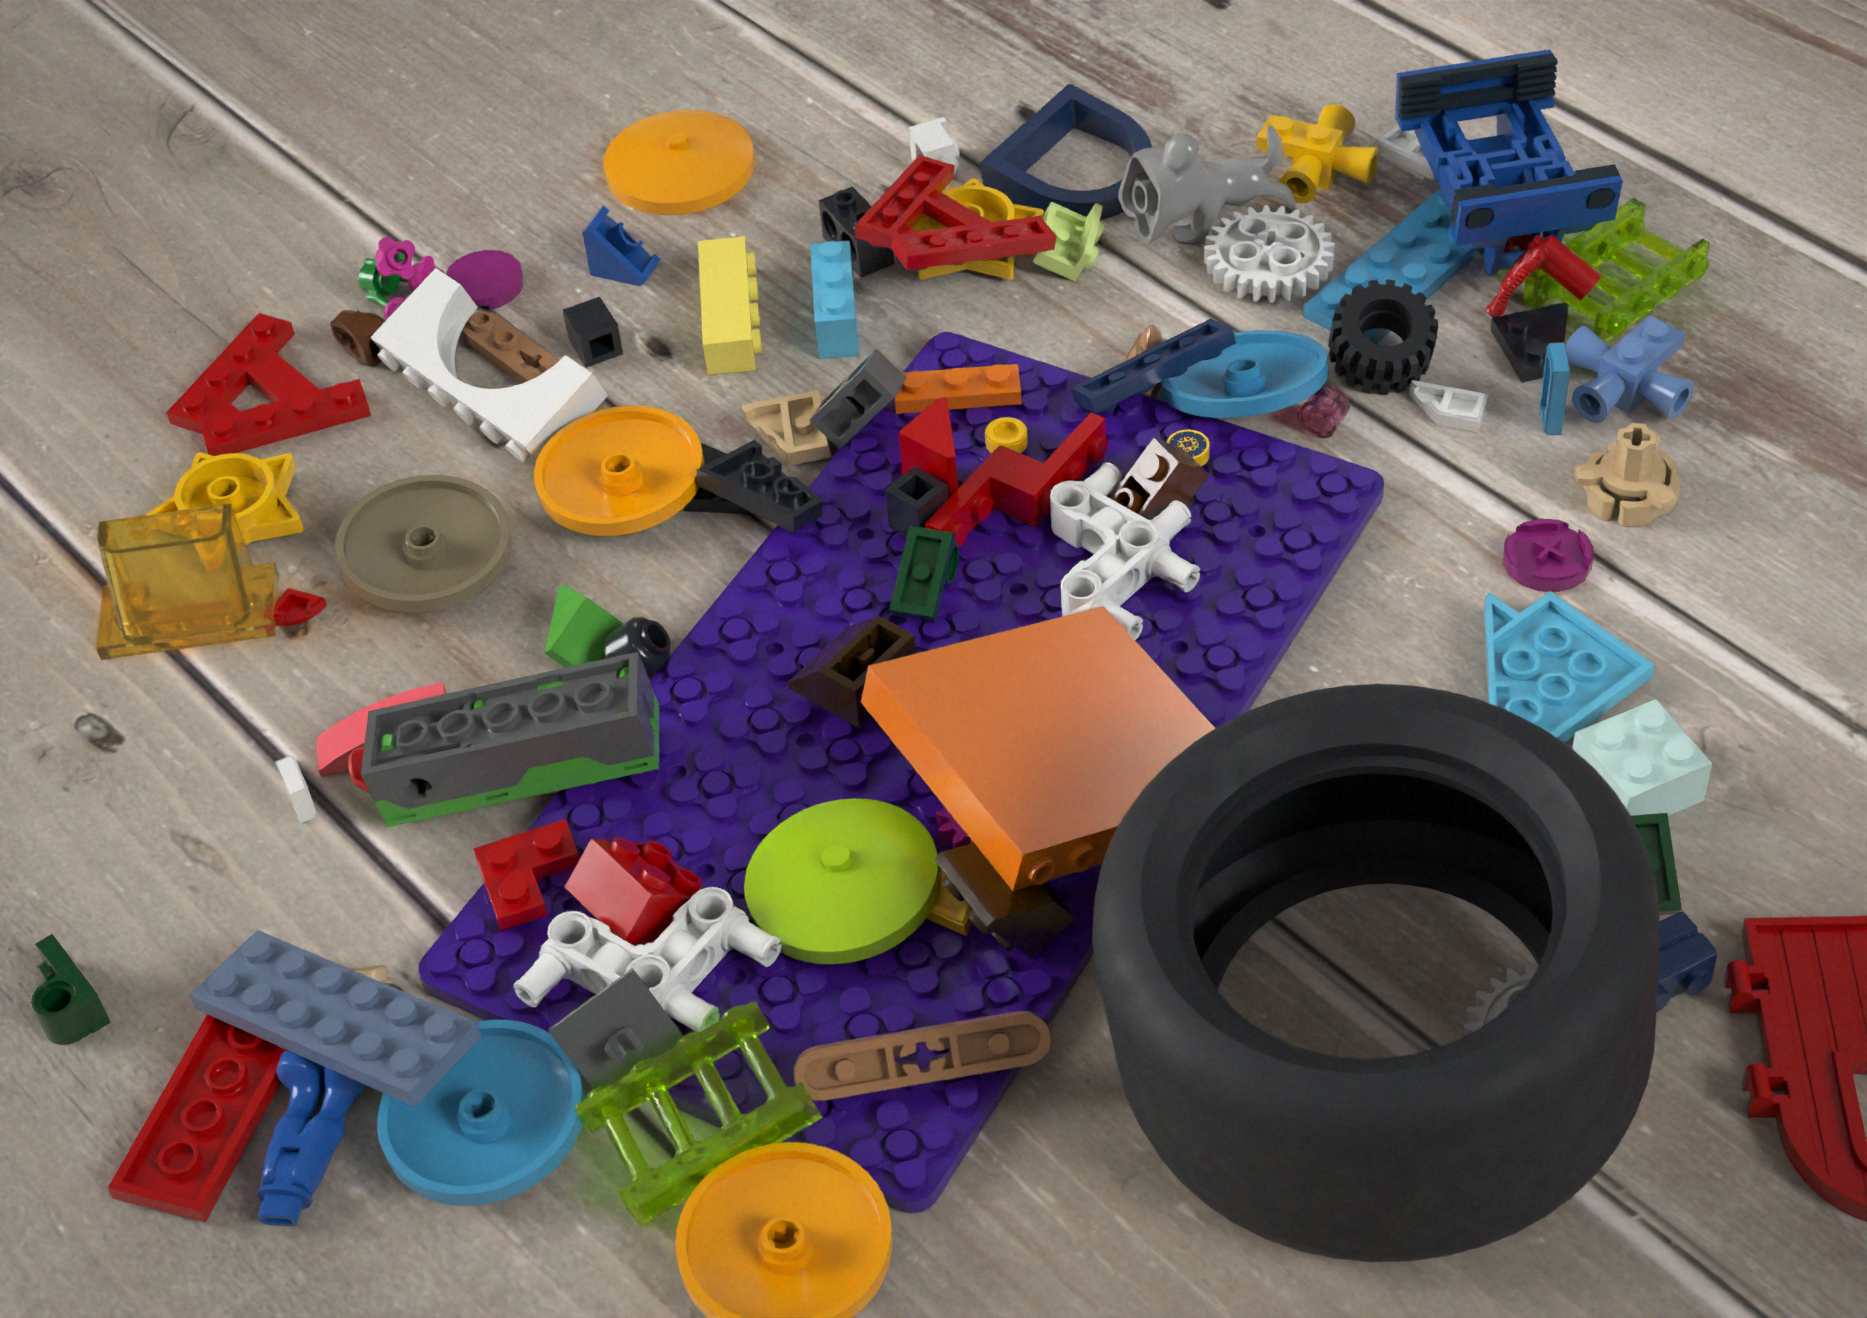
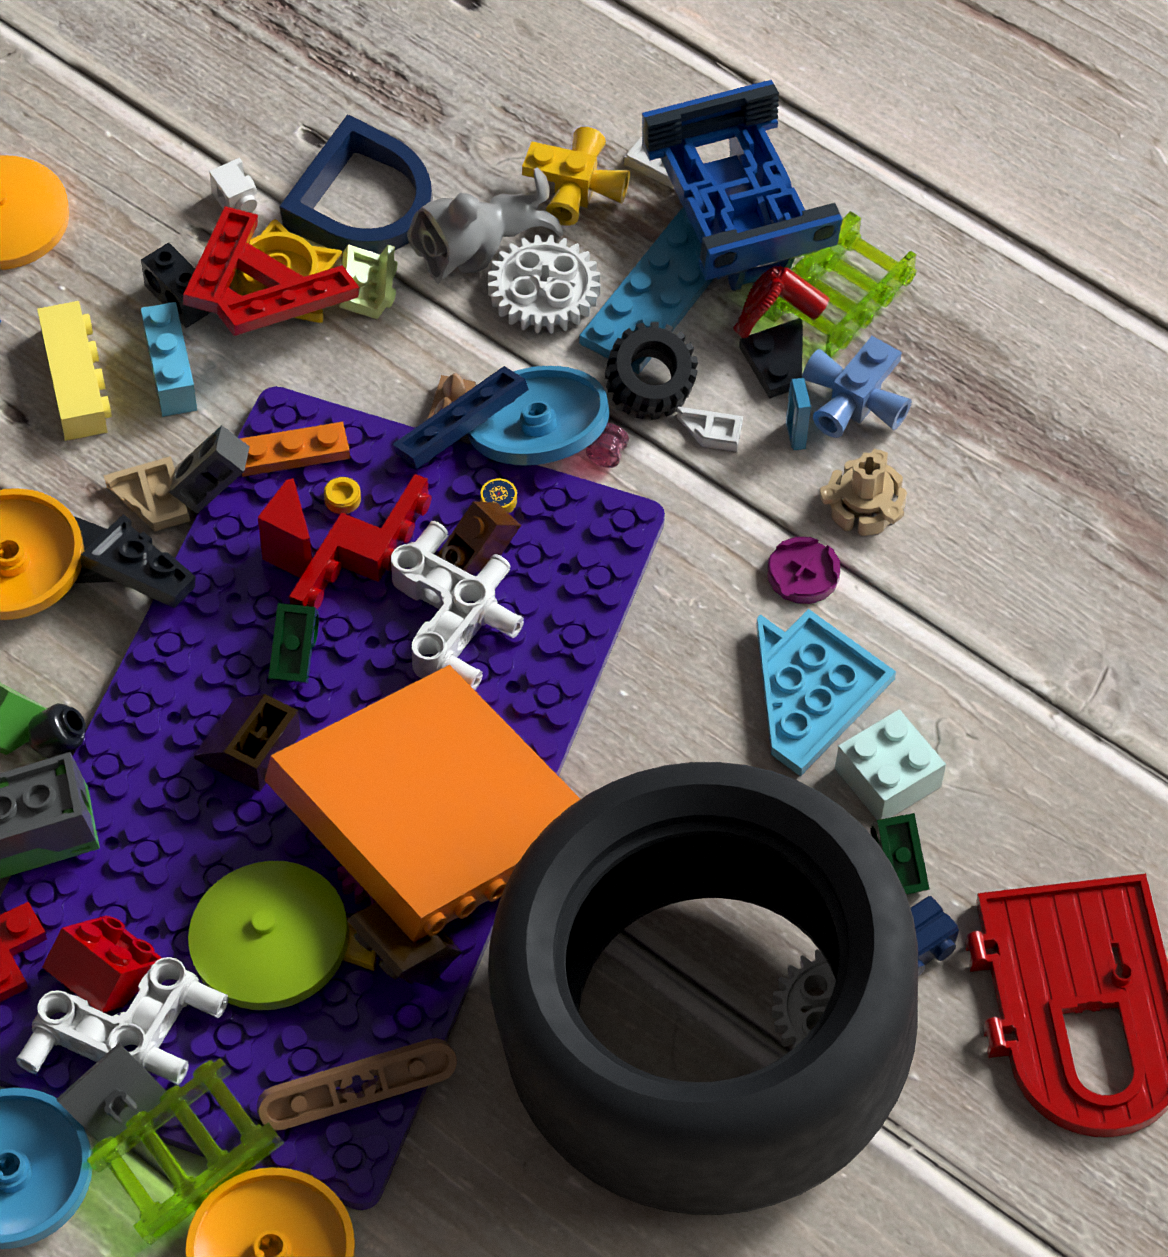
camera: 15 degrees left, 10 degrees up
black brick [885,466,949,538] -> none

